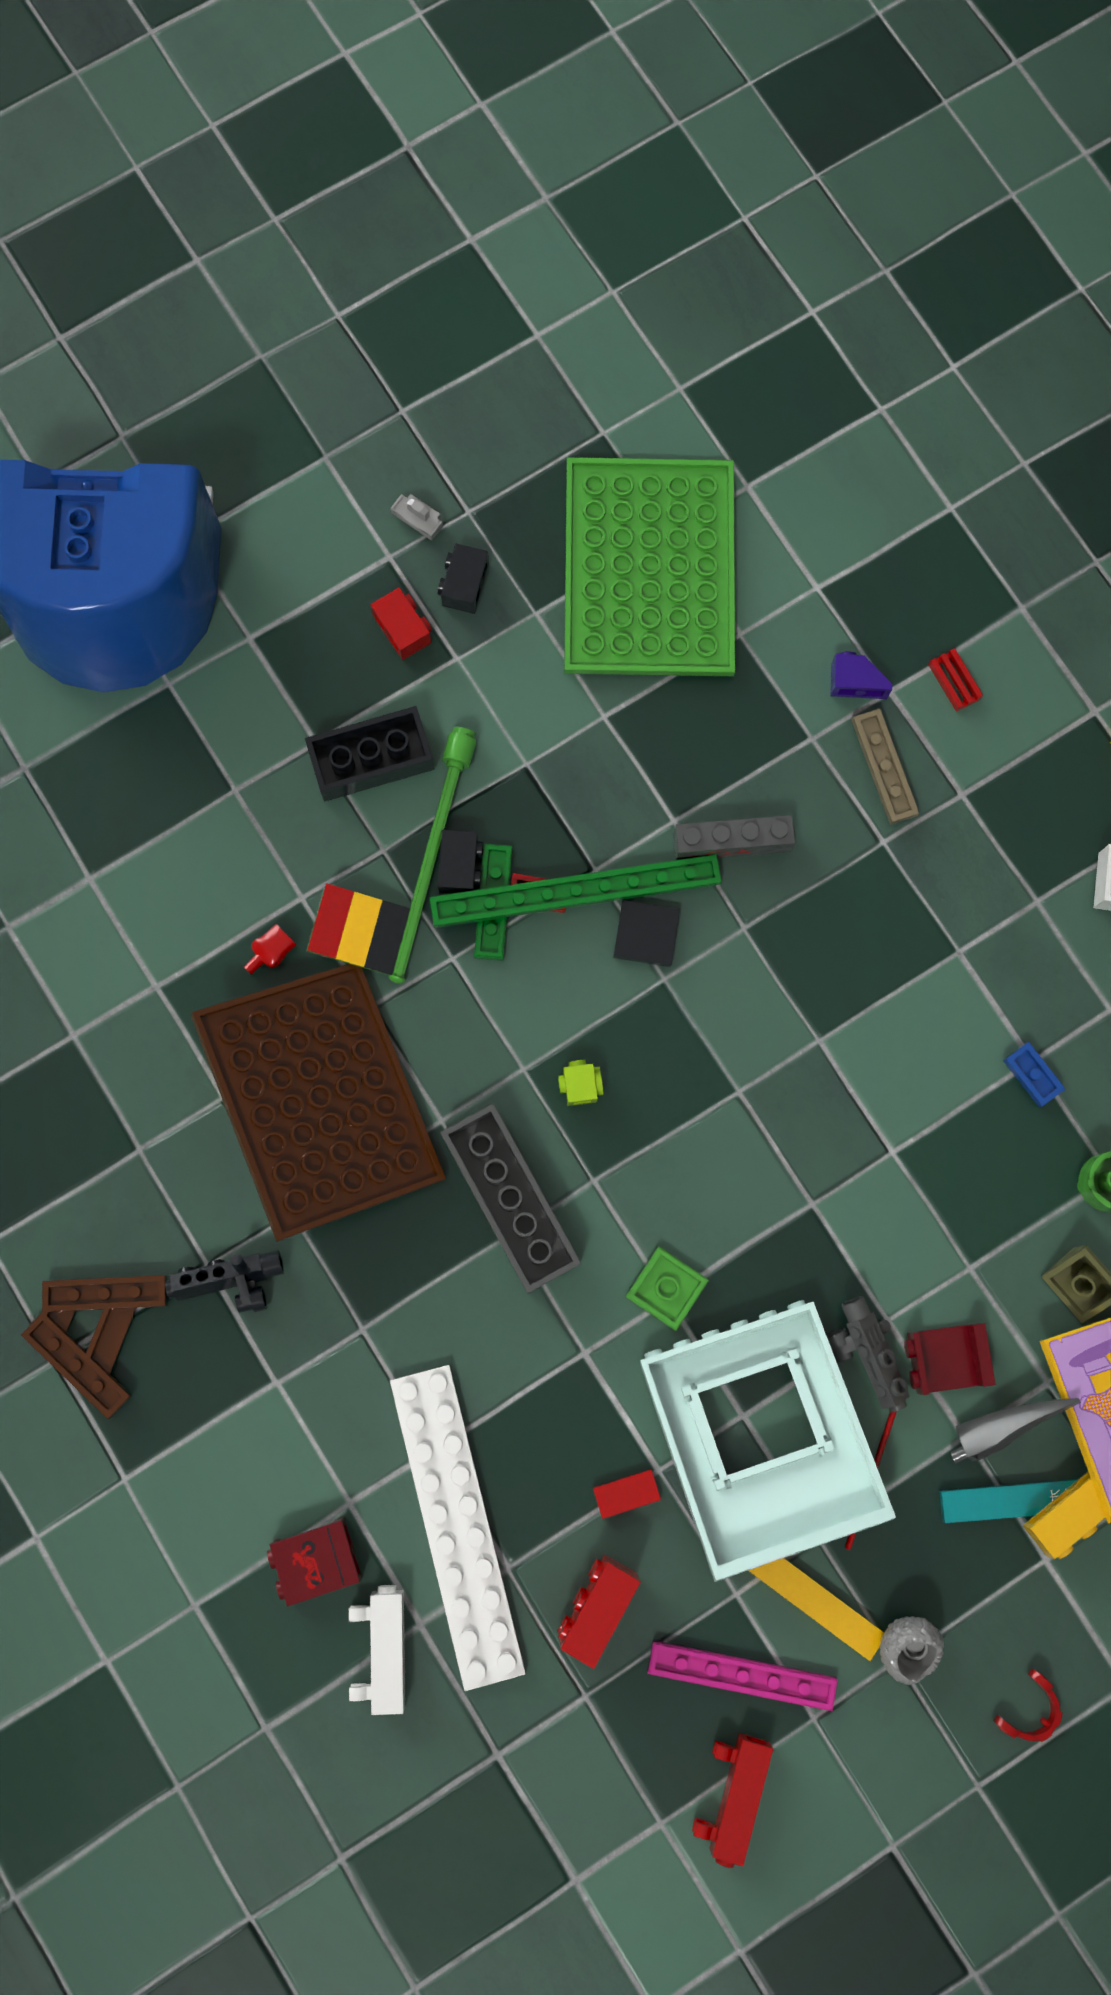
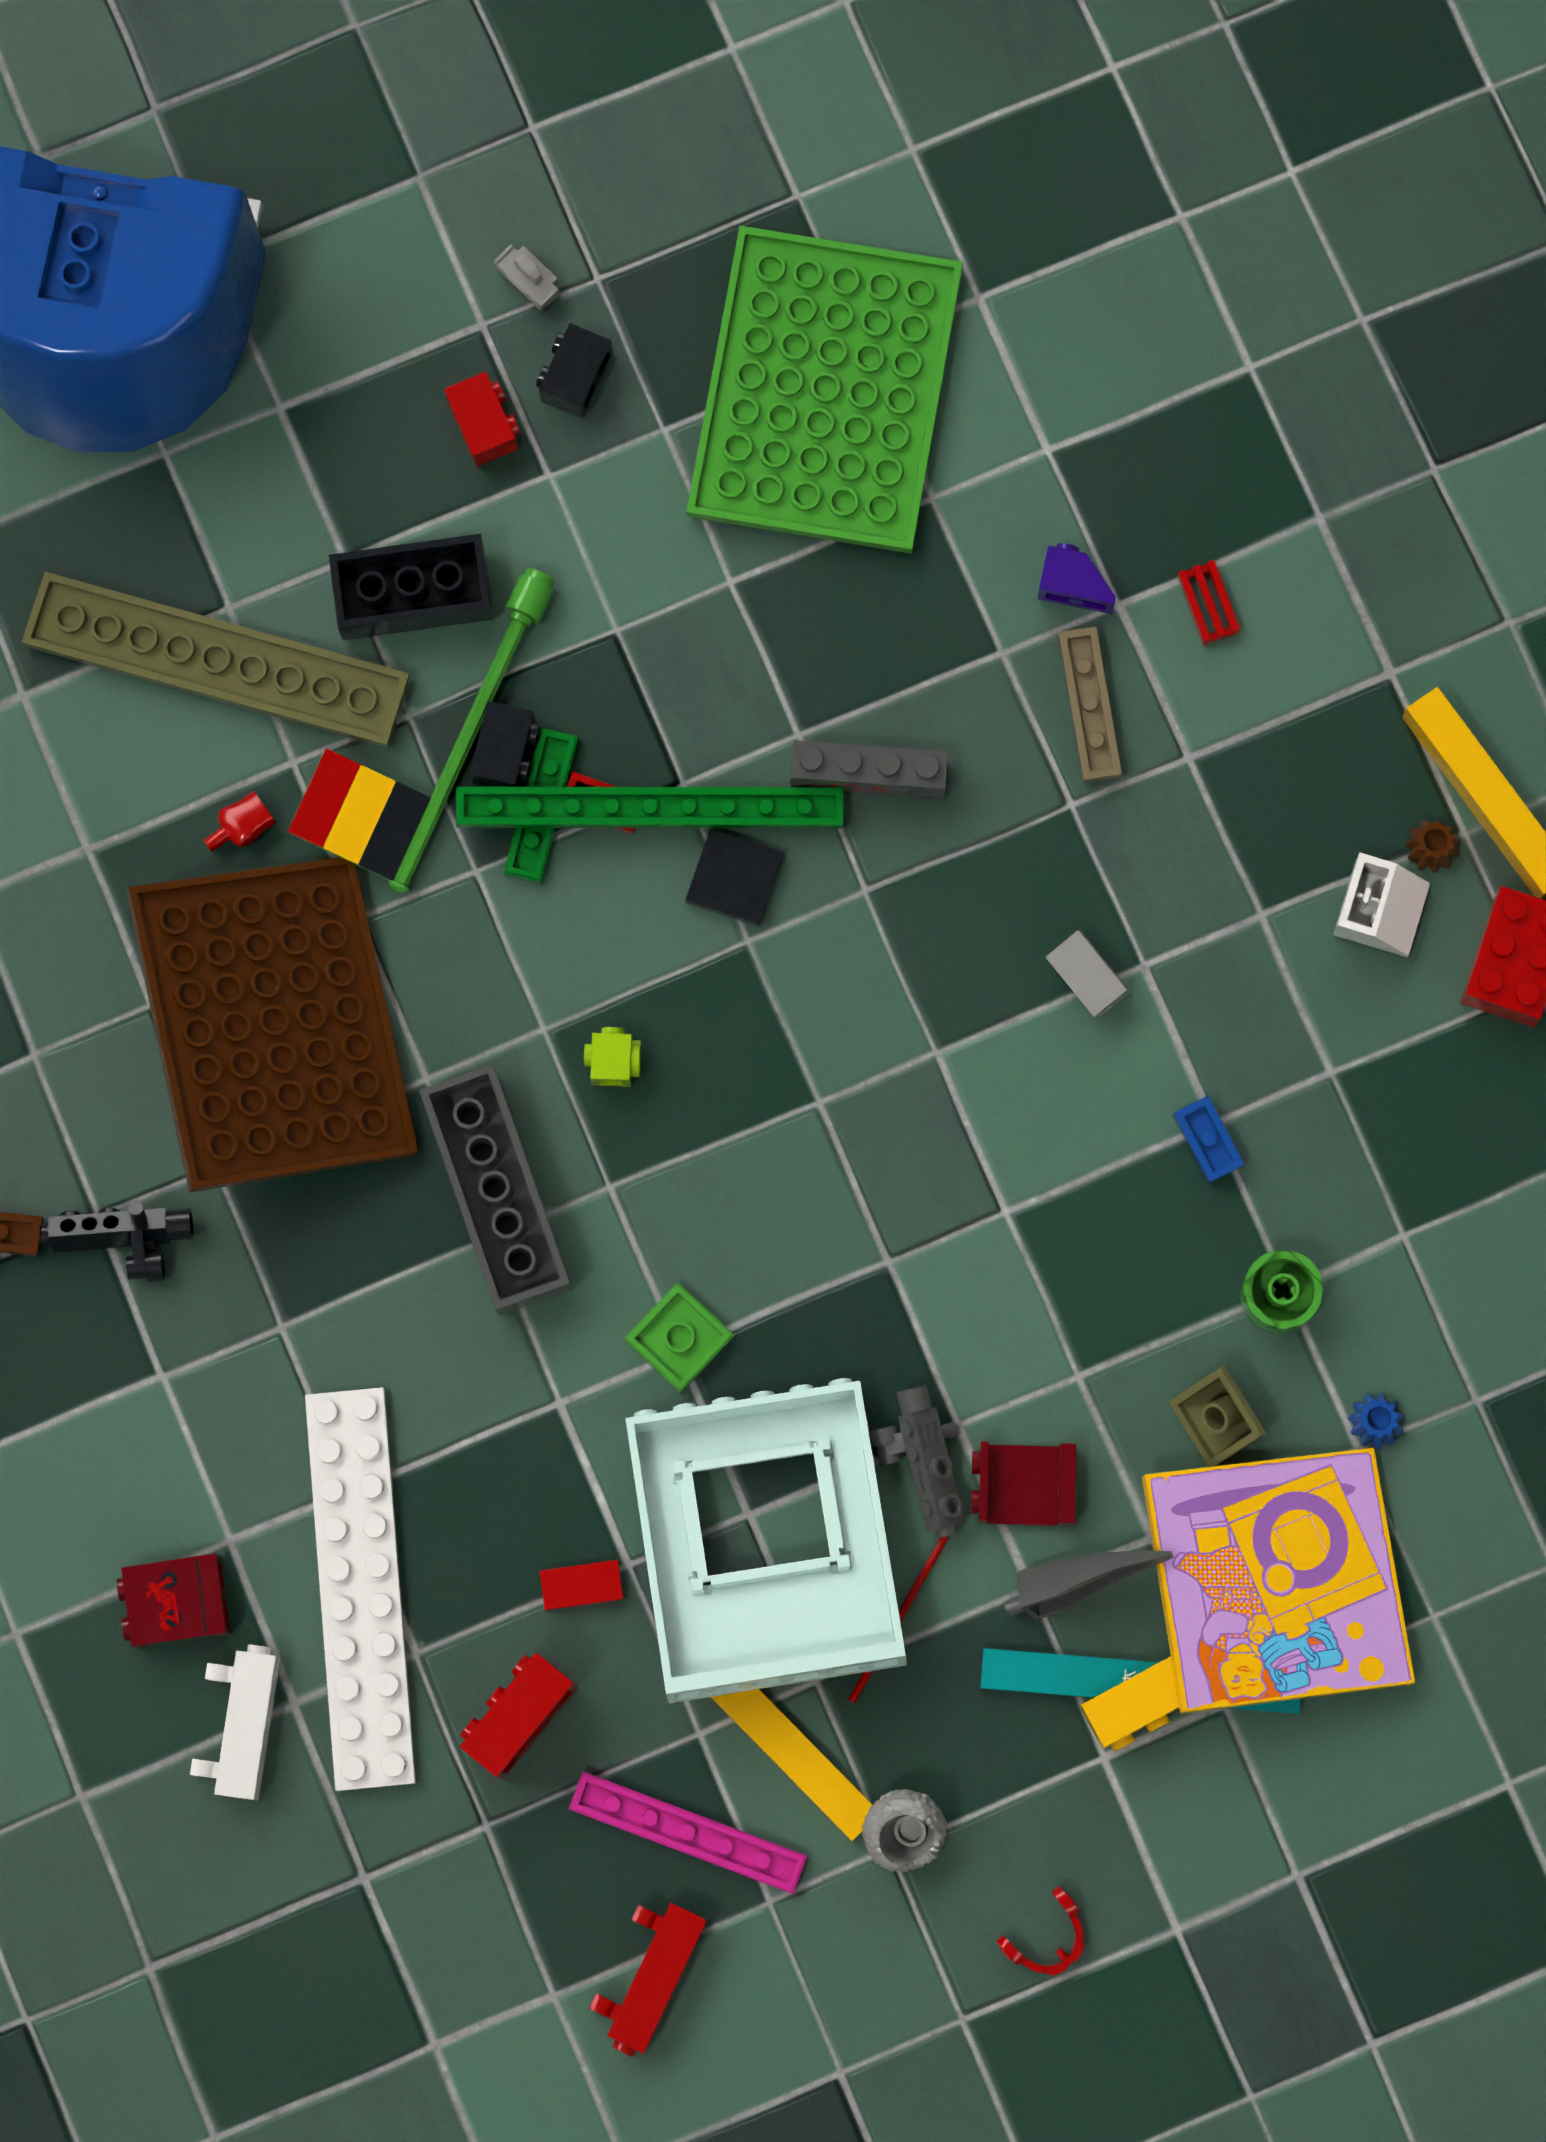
camera: 20 degrees right, 0 degrees up
none -> olive plate [21,572,410,748]
none -> light grey hinge [1046,930,1131,1018]

